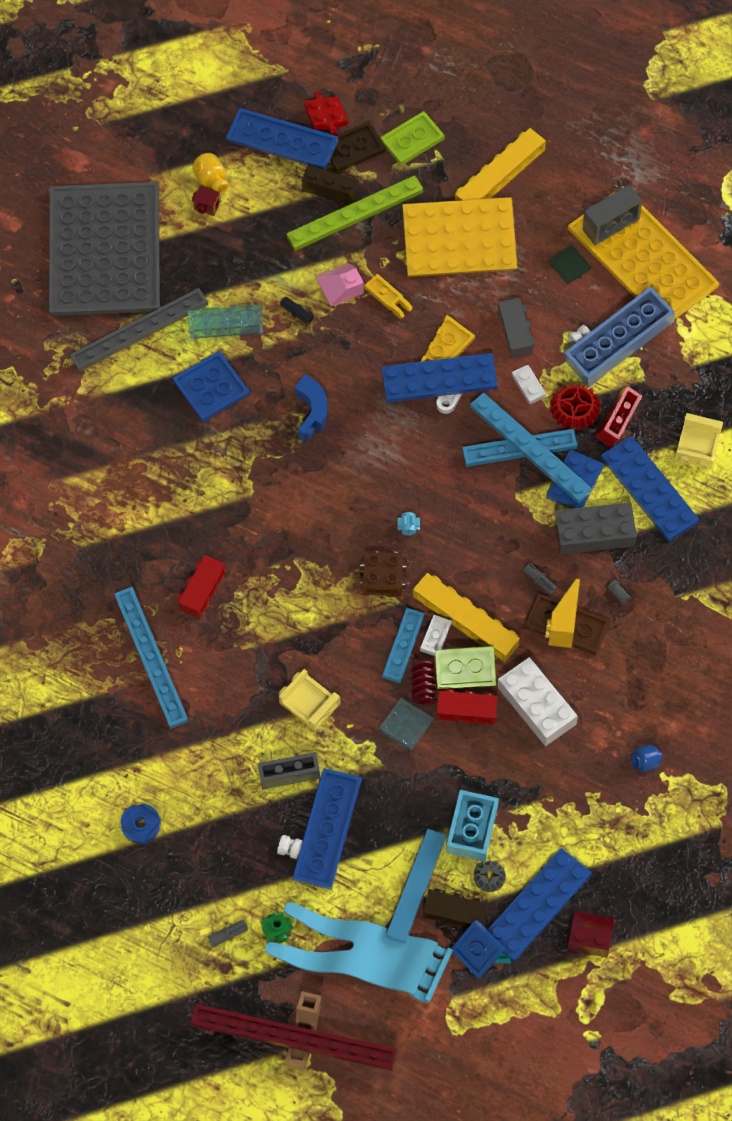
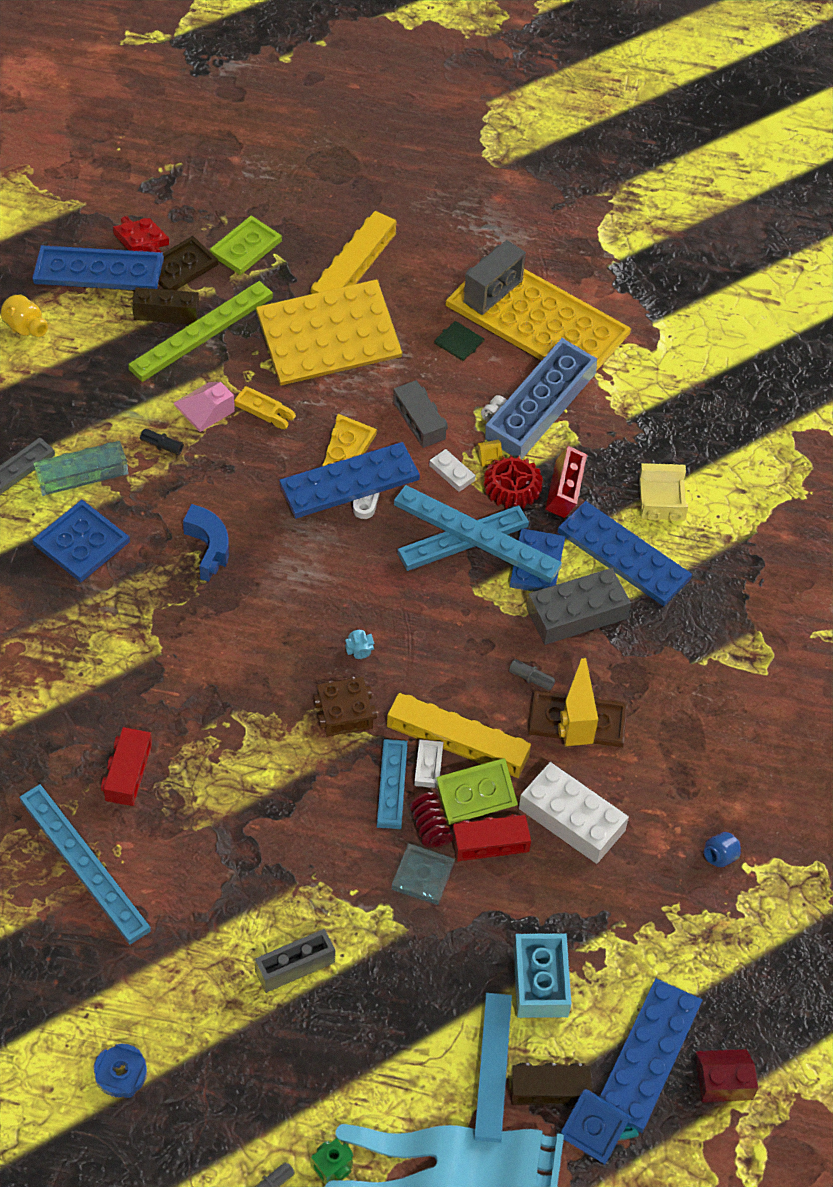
camera: 20 degrees left, 10 degrees down
dark red brick [192,186,221,216] -> none
white wheel [277,835,303,859] -> none
light yellow panel [279,669,341,731] -> none
blue plate [293,768,362,890] -> none
dark grey gear [474,860,506,892] -> none
dark grey pin [607,580,631,605] -> none
none -> yellow tile [478,439,502,467]

